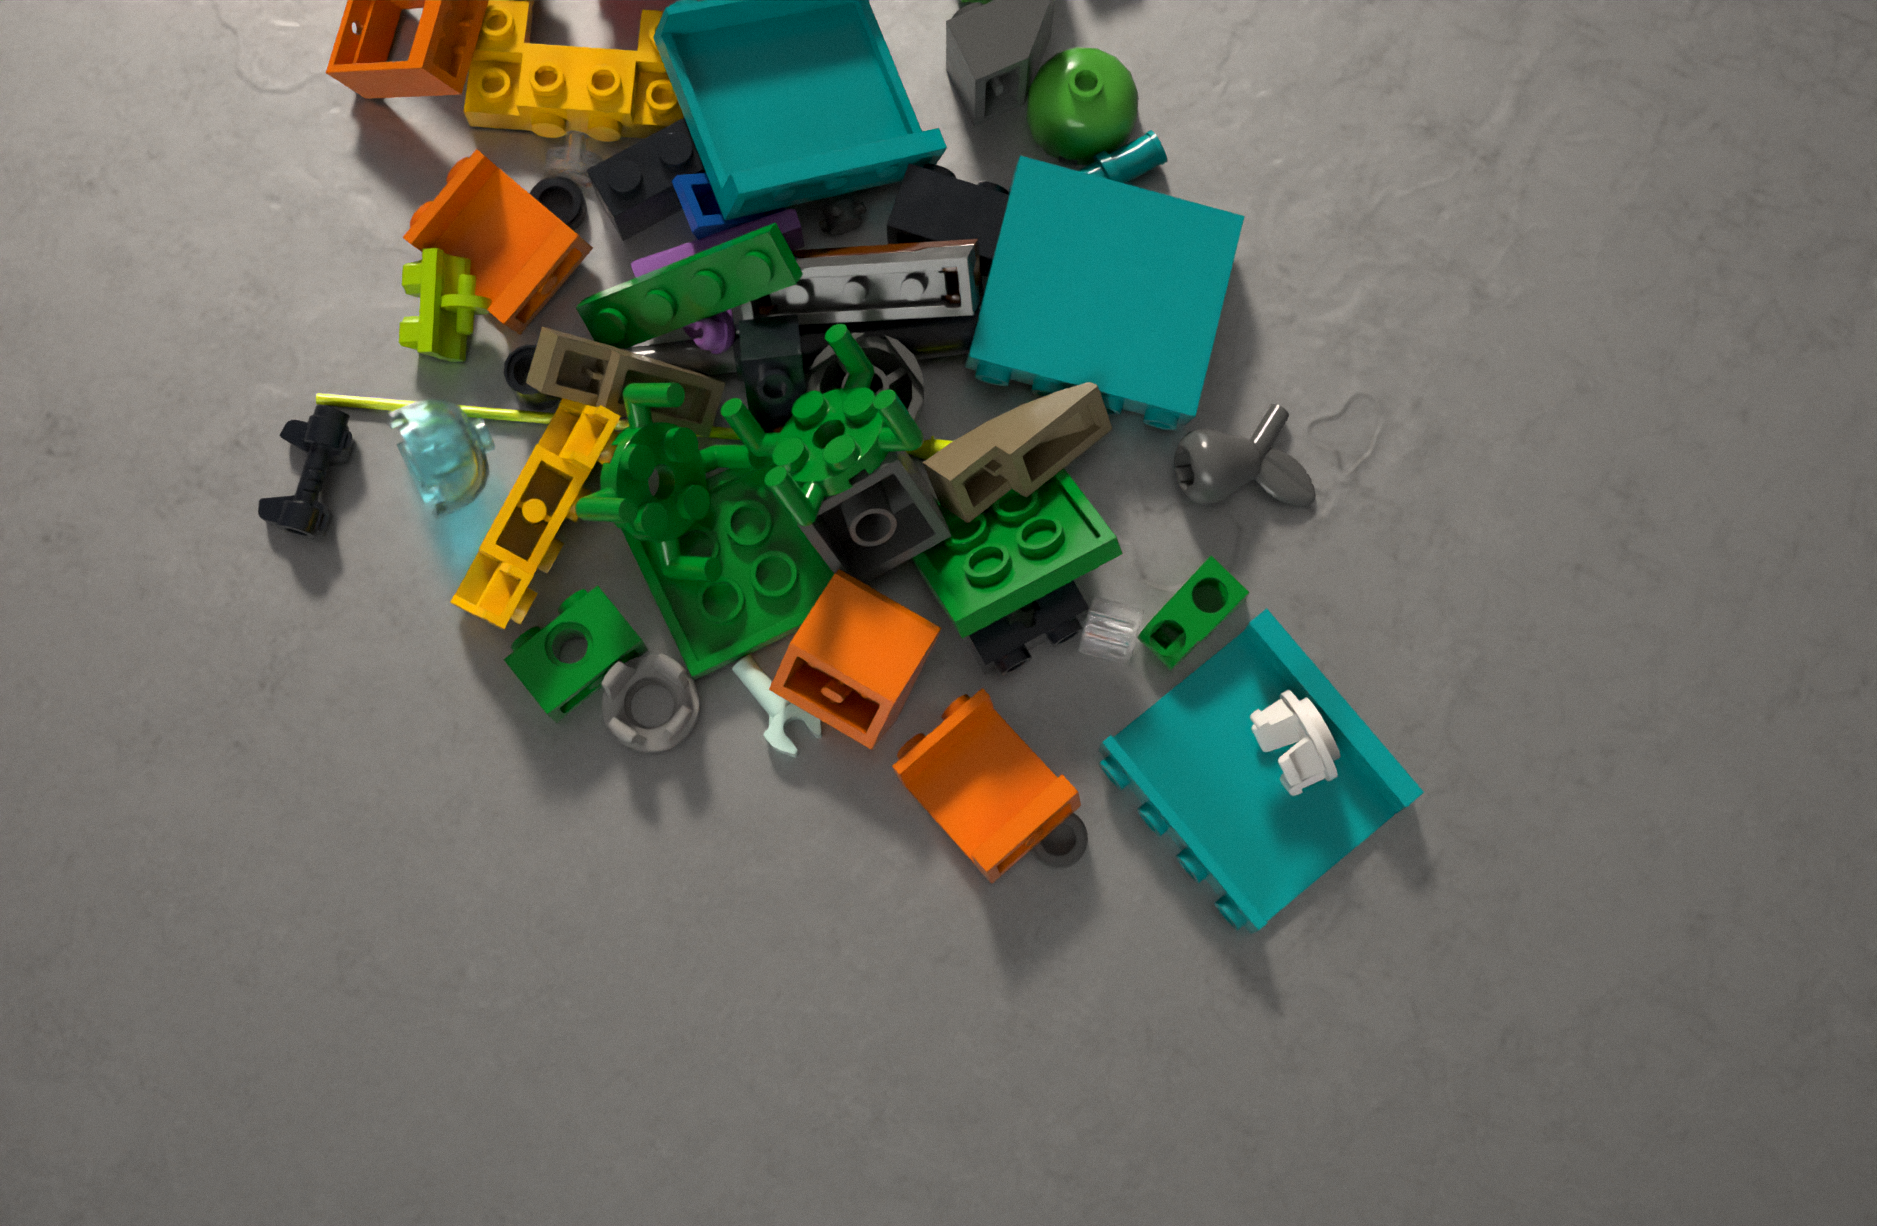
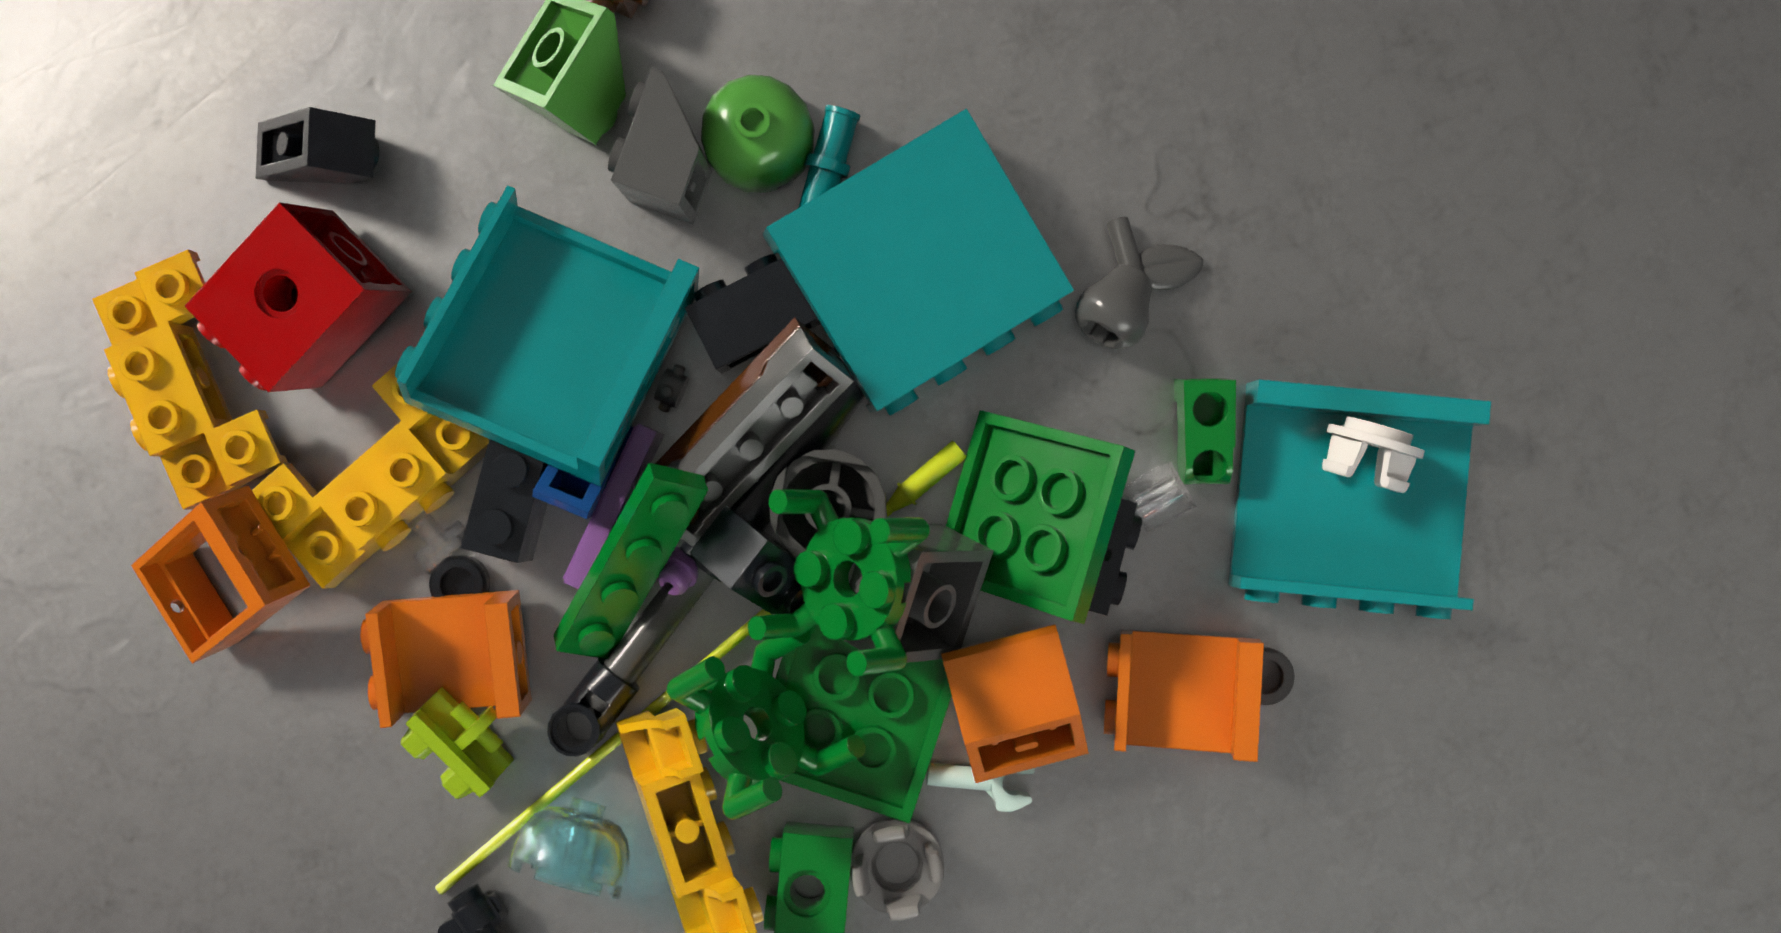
camera: 50 degrees left, 10 degrees up
dark tan slope [526,327,725,438] -> none
dark tan slope [923,382,1112,523] -> none

